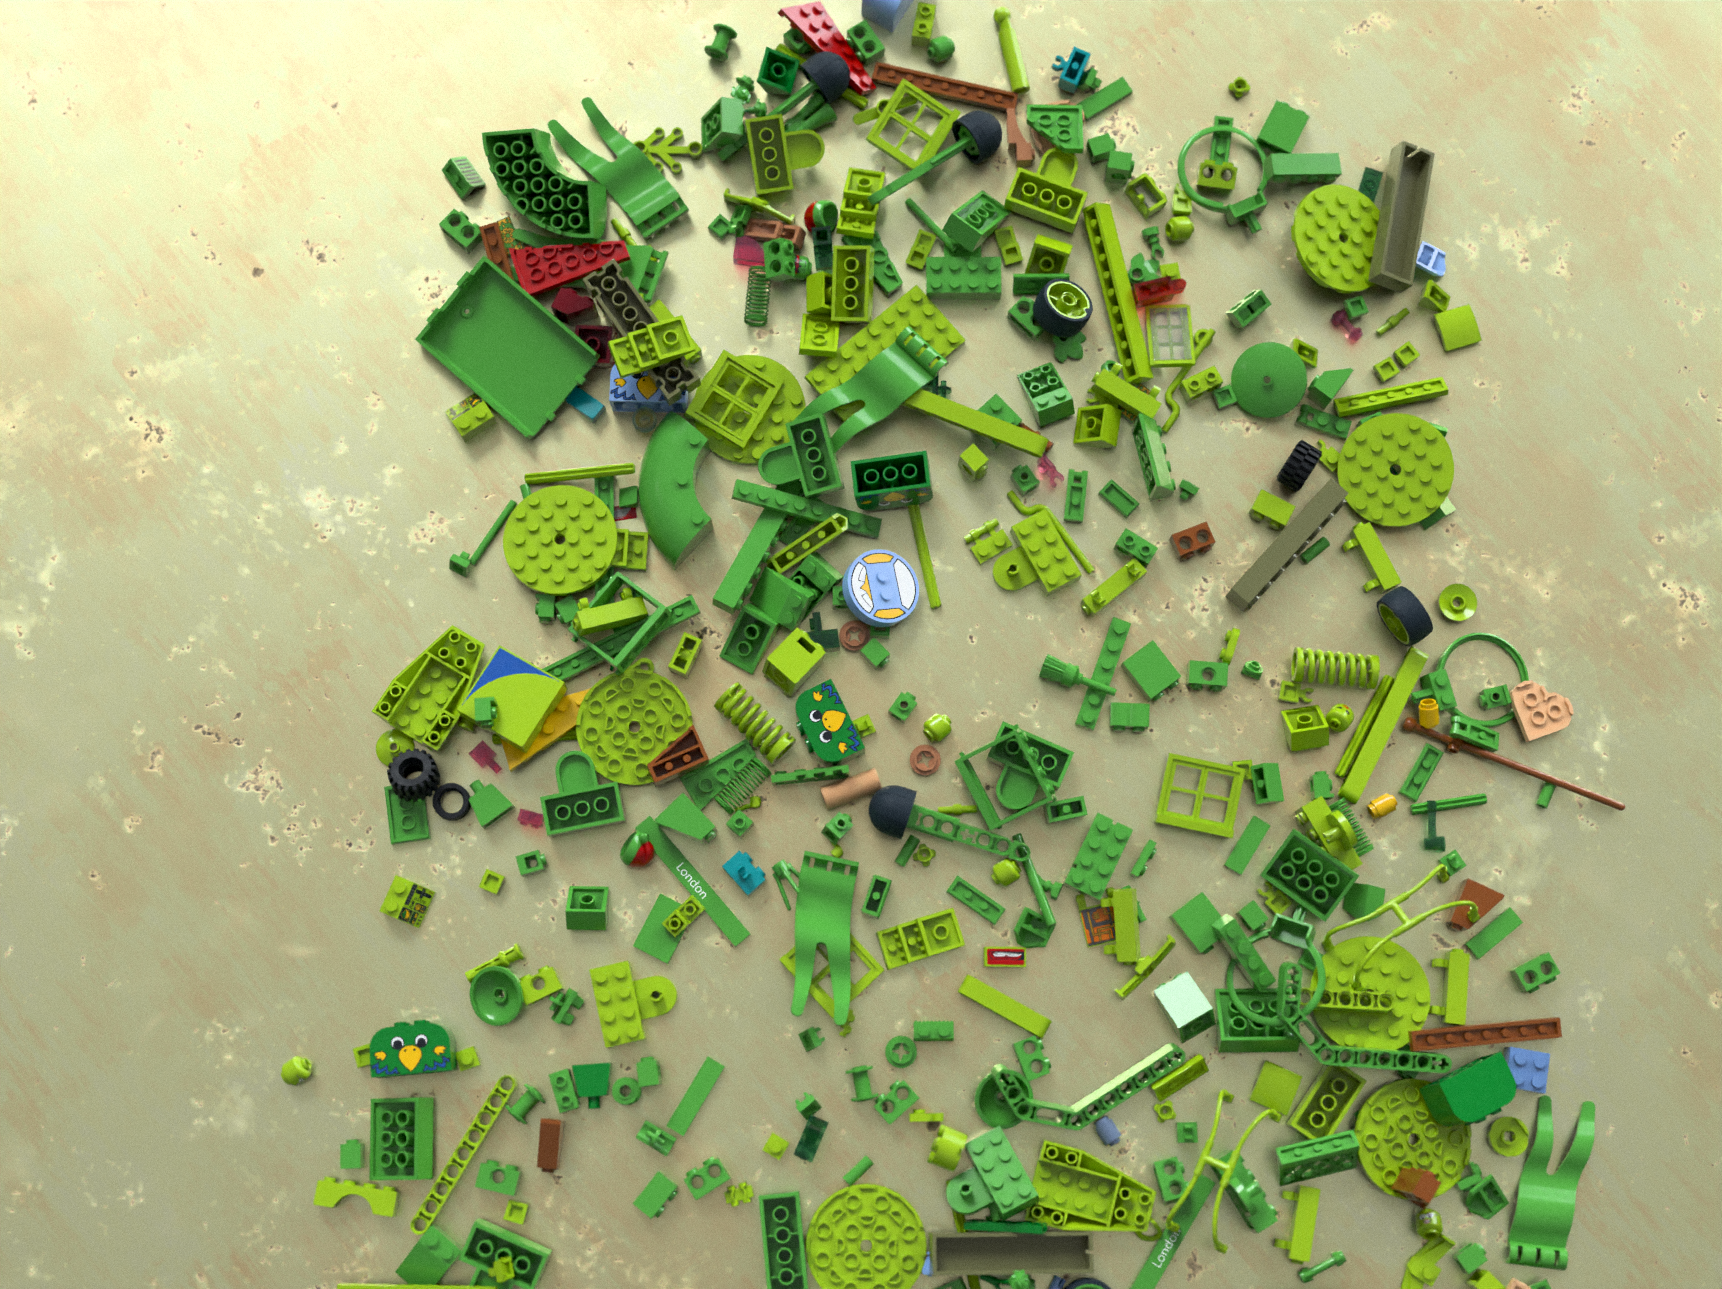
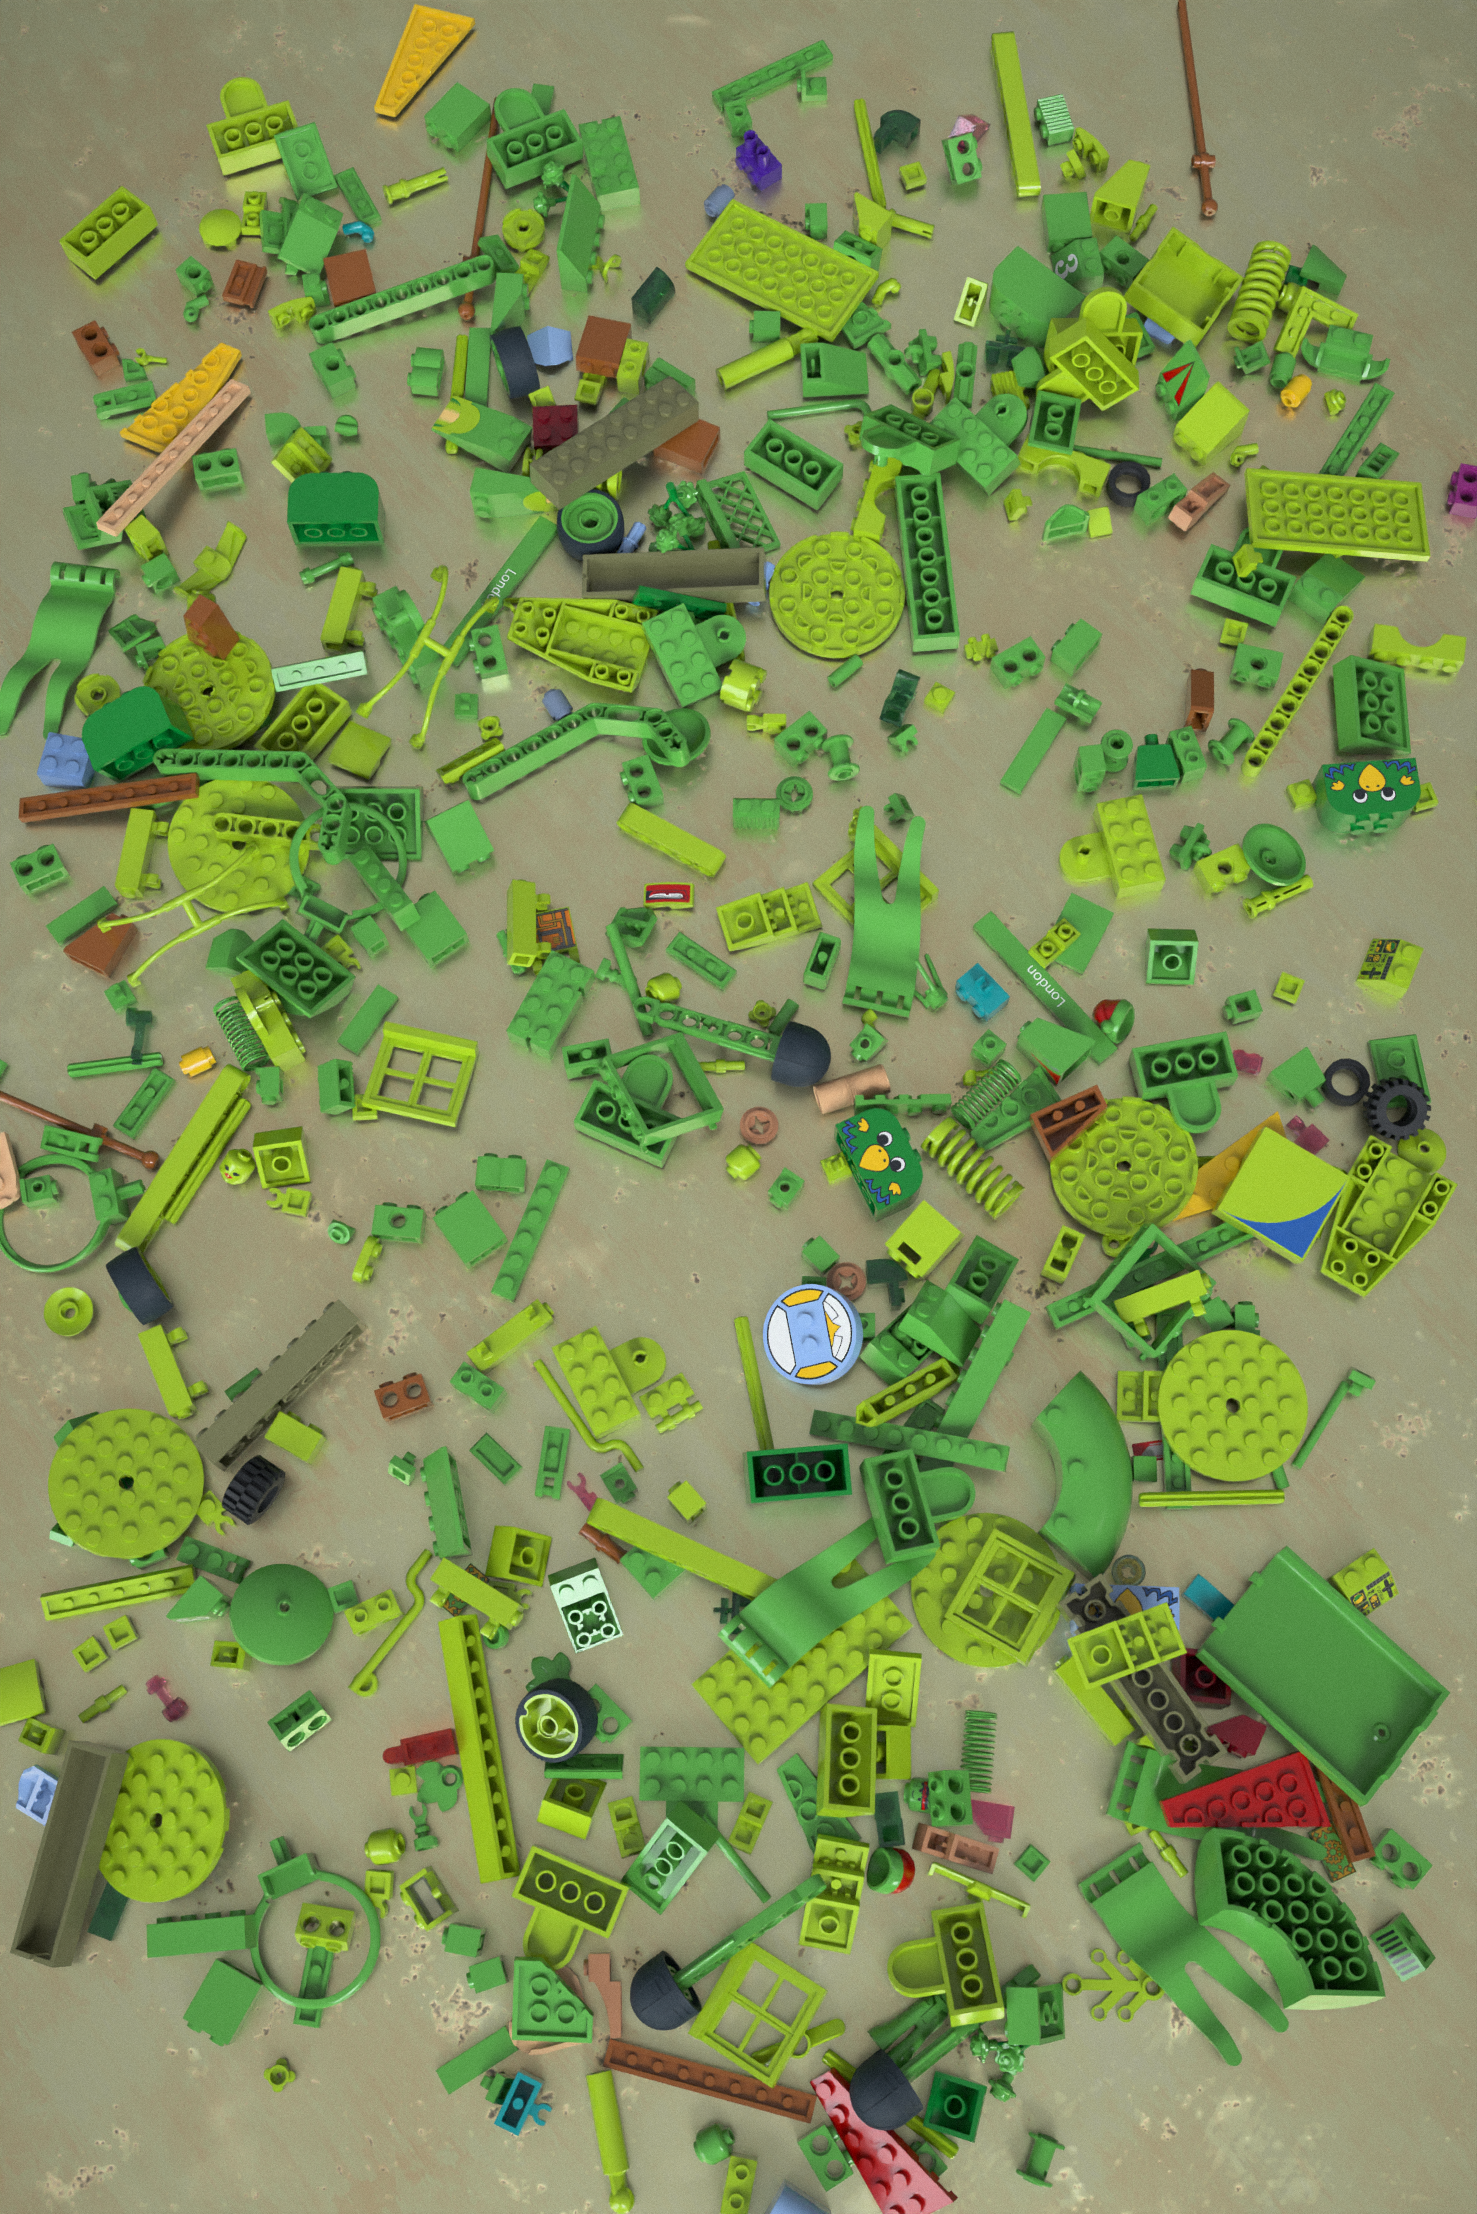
camera: 175 degrees left, 5 degrees down
bright green brick [340,1139,364,1169] -> none
bright green brick [474,697,497,728] -> none
bright green plate [728,205,753,239] -> none
bright green piece [1039,654,1117,696] -> none
lime plate [1114,934,1176,1000] -> none
bright green plate [1129,839,1157,879] -> none
clear piece [1145,304,1196,368] -> none
lime piece [1291,647,1380,689] -> none
bright green tile [1343,295,1369,319] -> none
yellow brick [1419,699,1439,729] -> none

